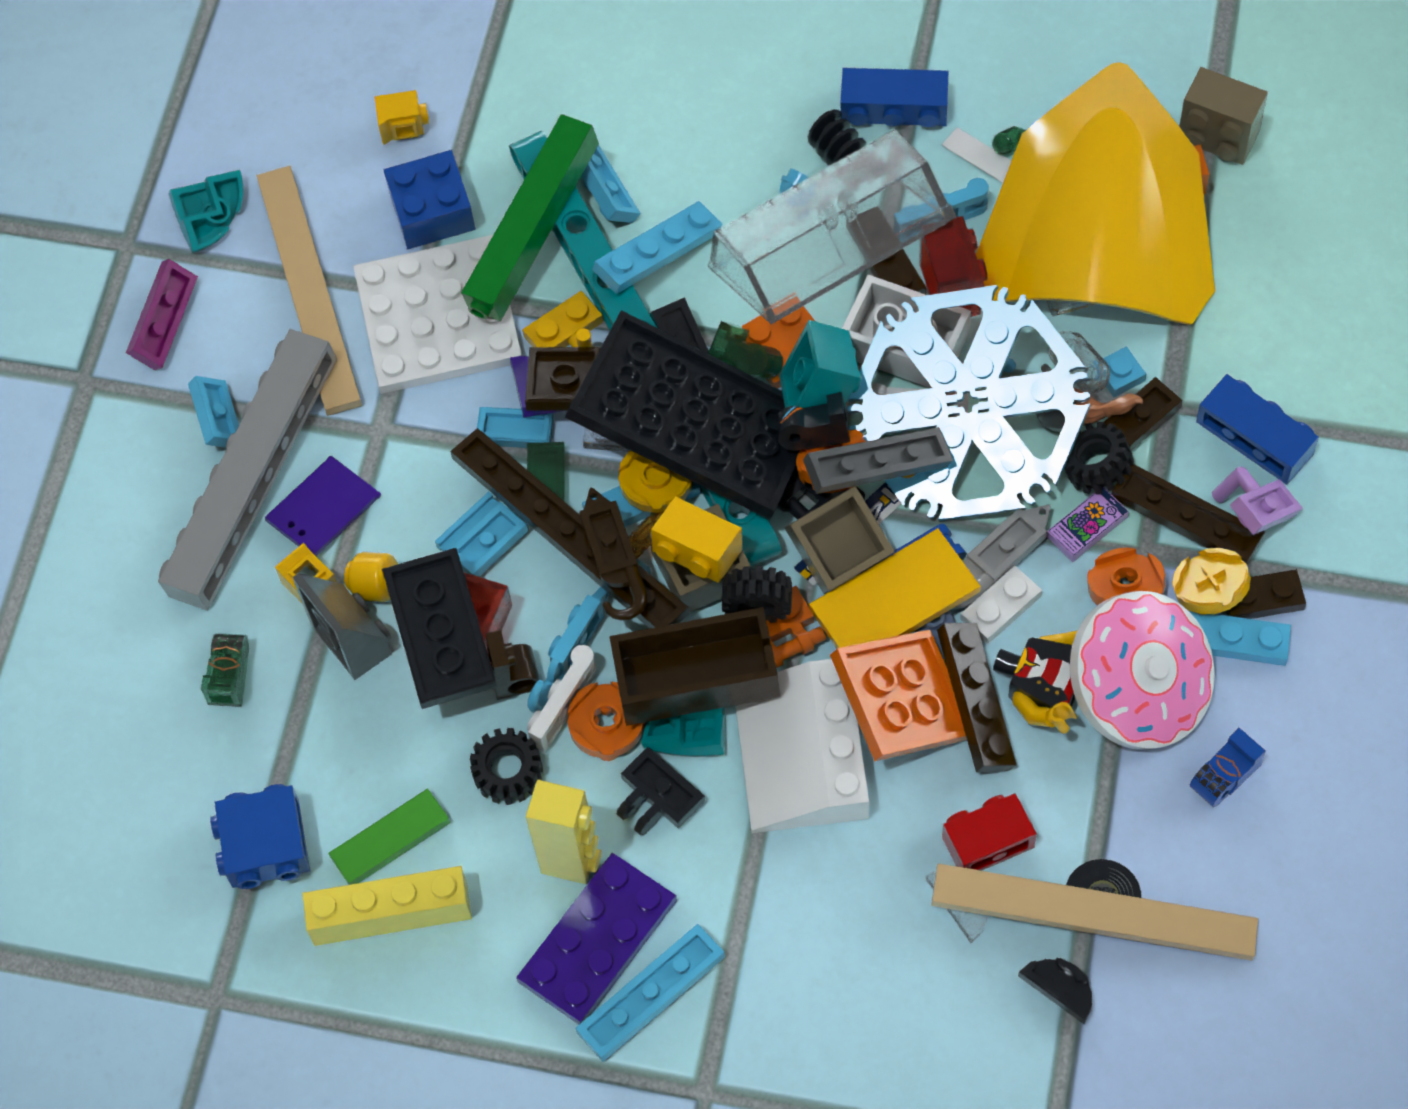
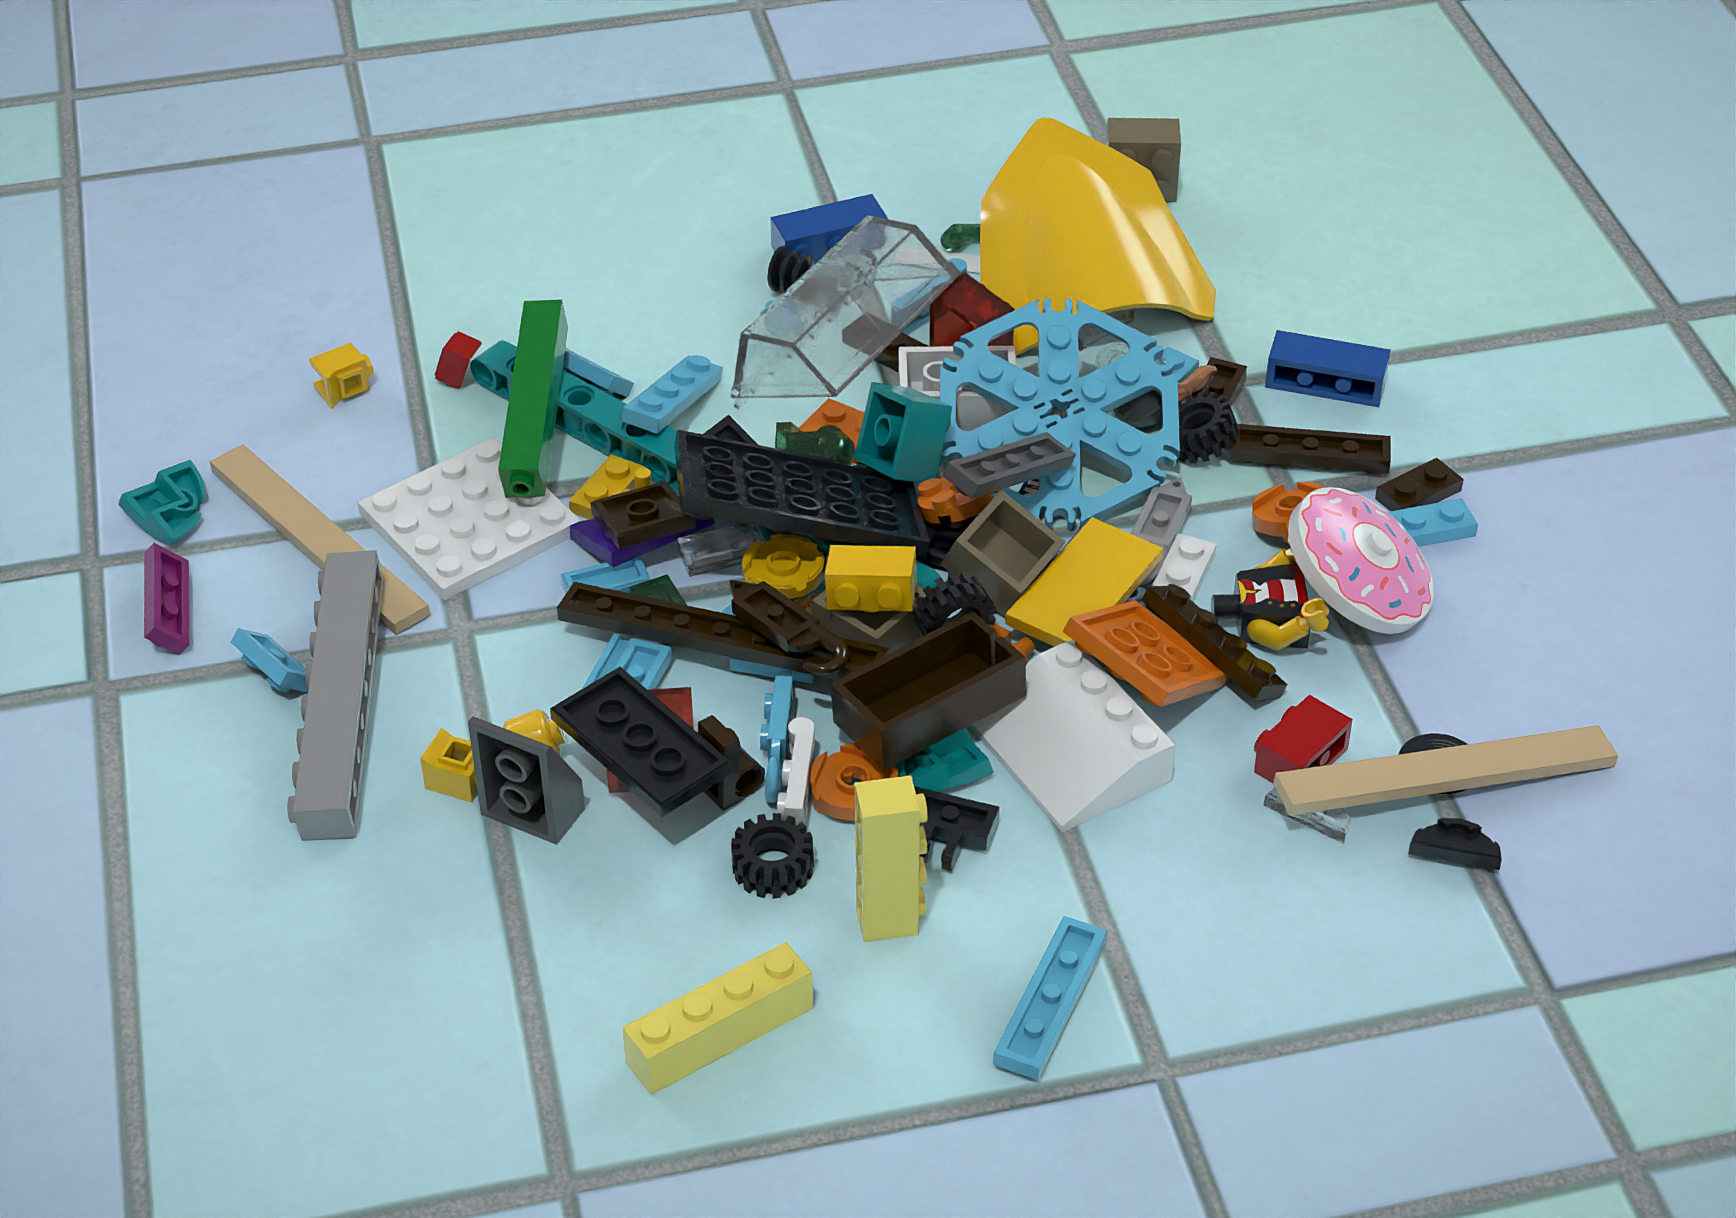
camera: 30 degrees left, 20 degrees down
clear green leg [201,633,249,707] -> none
blue brick [210,784,310,889] -> none
dark purple container [265,456,381,557] -> none
bright green tile [328,788,450,885] -> none
blue brick [383,150,476,250] -> none
dark purple plate [516,853,677,1025] -> none
black leg [777,392,850,451] -> none
tile [1047,487,1129,562] -> none
yellow tile [1172,548,1251,614] -> none
blue leg [1189,727,1266,807] -> none
lavender plate [1212,467,1303,535] -> none
none -> red slope [434,331,482,389]

